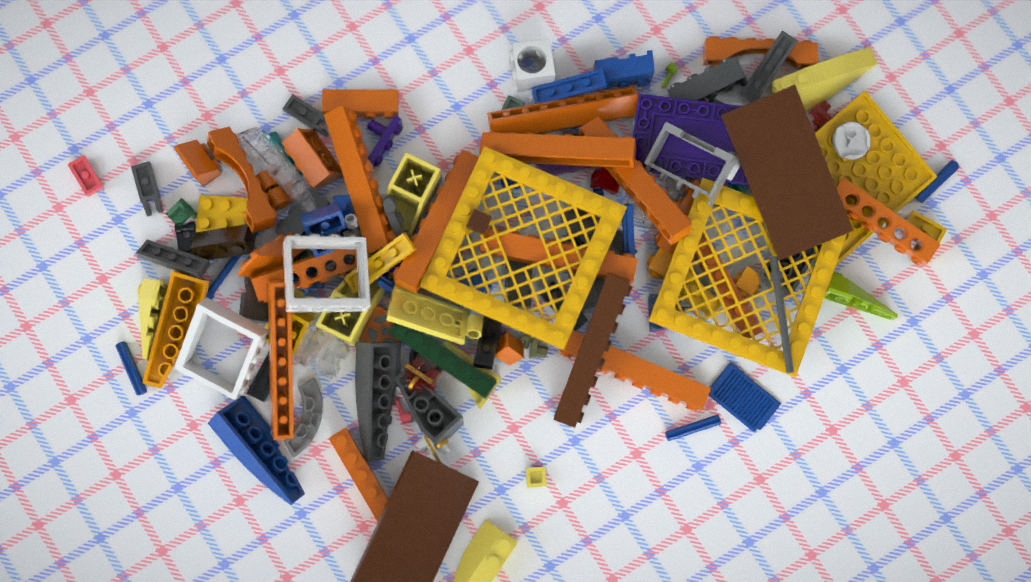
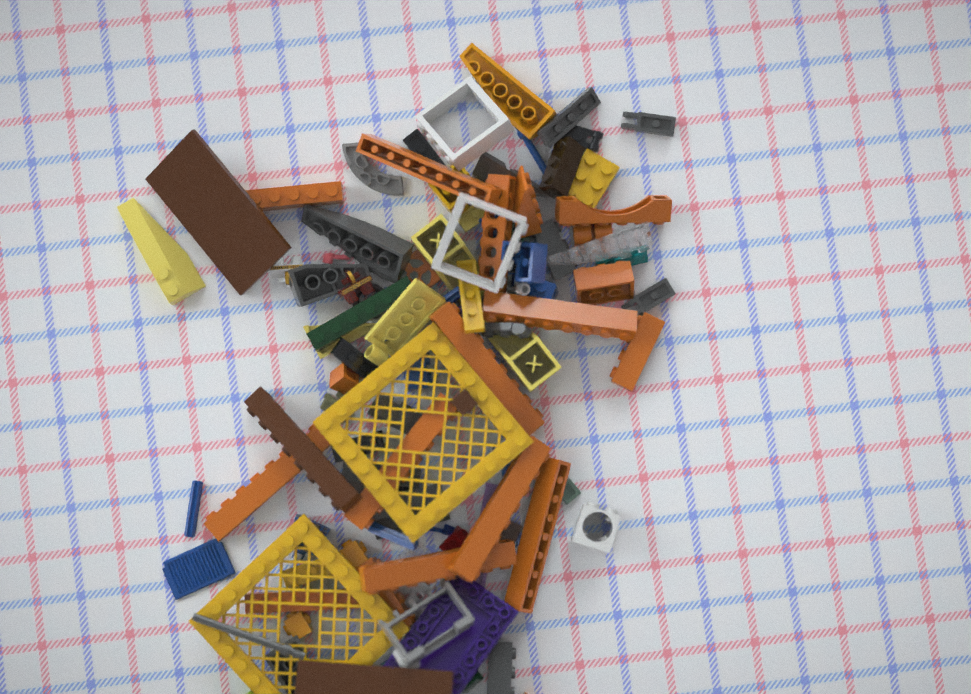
camera: 120 degrees right, 5 degrees up
coral plate [67,155,105,197] -> none
blue axle [115,341,147,396] -> none
light yellow wedge [137,279,168,360] -> none
clear green panel [165,198,197,227] -> none
orange slope [173,139,221,187] -> none
blue wedge [207,396,305,505] -> none
clear brick [292,324,350,380] -> none
dark purple plate [367,115,403,172] -> none
light yellow plate [525,466,547,488] -> none
blue plate [531,68,608,104] -> none
blue wedge [593,50,655,90] -> none
lime hand [661,62,677,89] -> none

